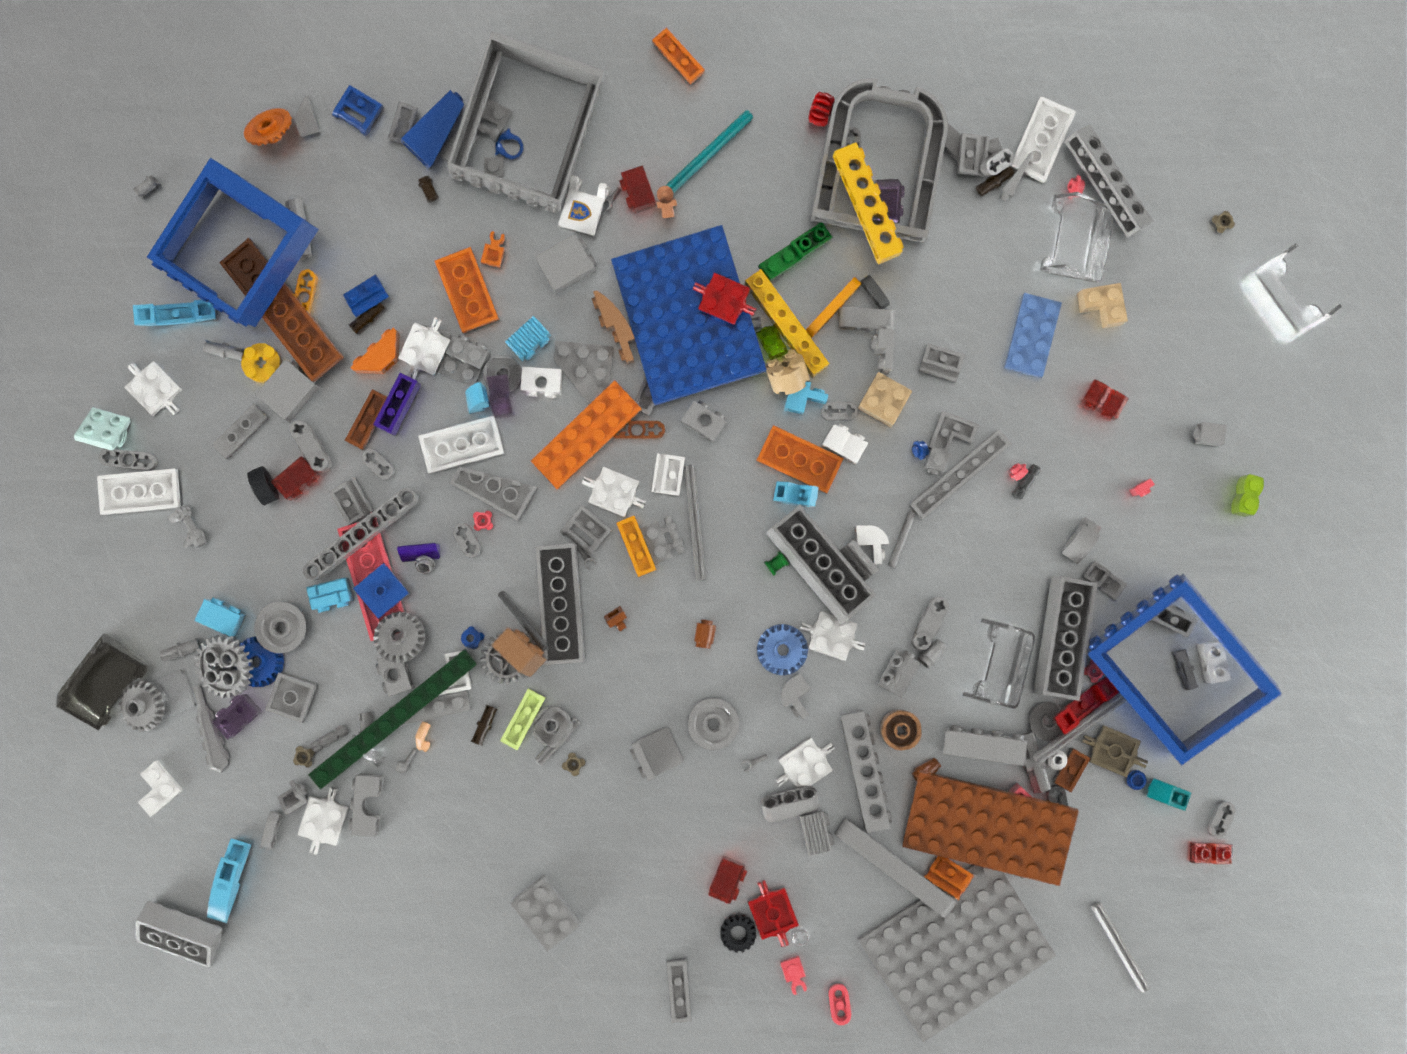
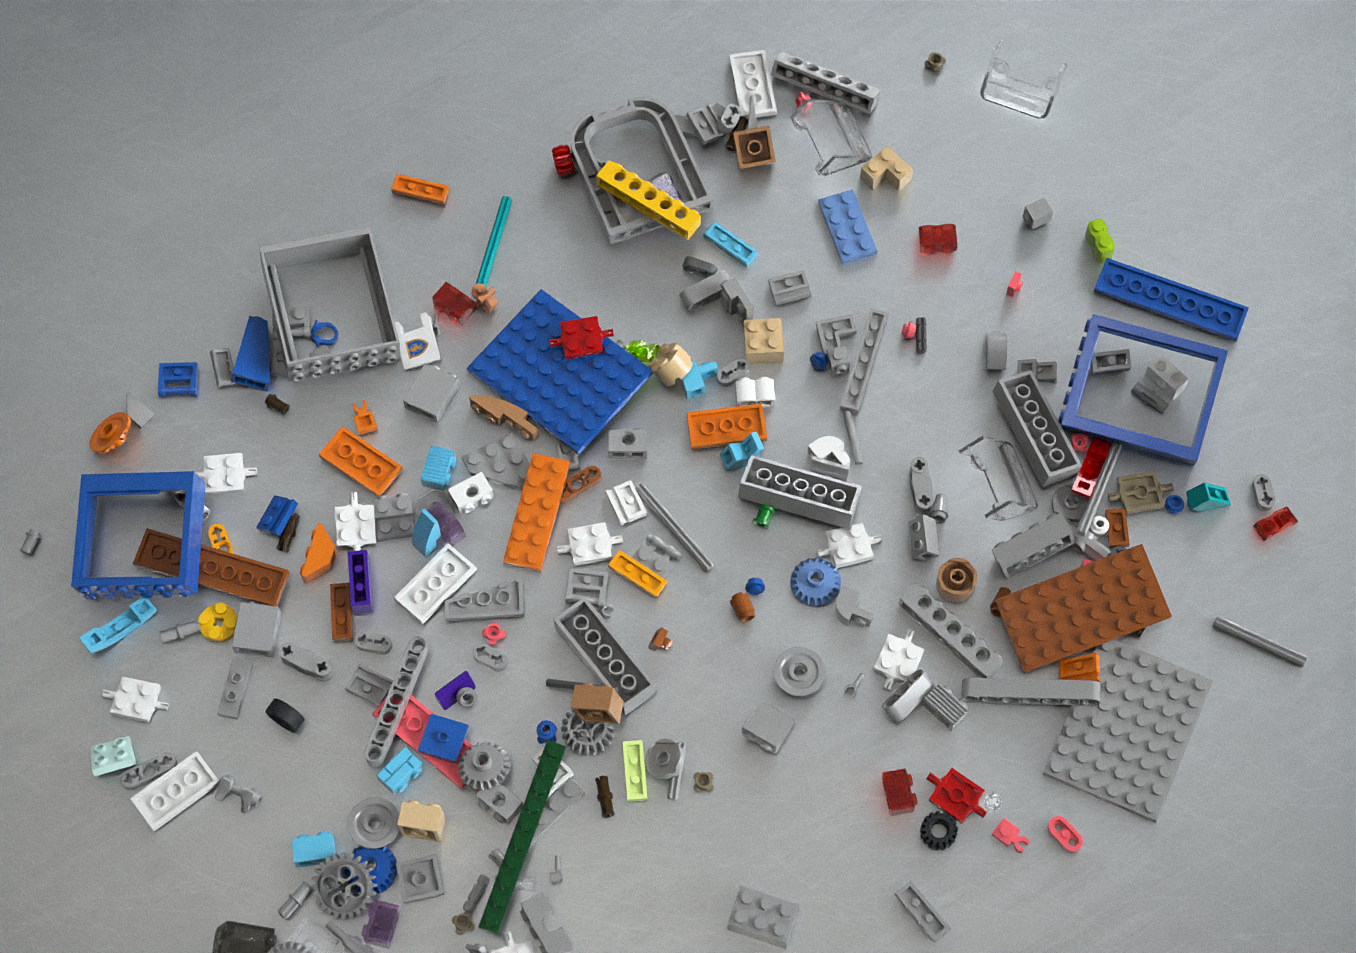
camera: 30 degrees left, 20 degrees down
clear red brick [271,456,321,501] -> none
light nougat arm [415,721,431,752] -> none
yellow brick [745,269,830,378] -> none
green slope [758,222,833,281] -> none
light orange beam [806,277,862,339] -> none
none -> white plate [196,453,257,495]
none -> tan brick [397,800,446,842]
none -> medium azure tile [703,221,758,267]
none -> medium nougat brick [732,126,776,169]
none -> blue plate [745,578,765,595]
none -> blue plate [1094,258,1249,342]

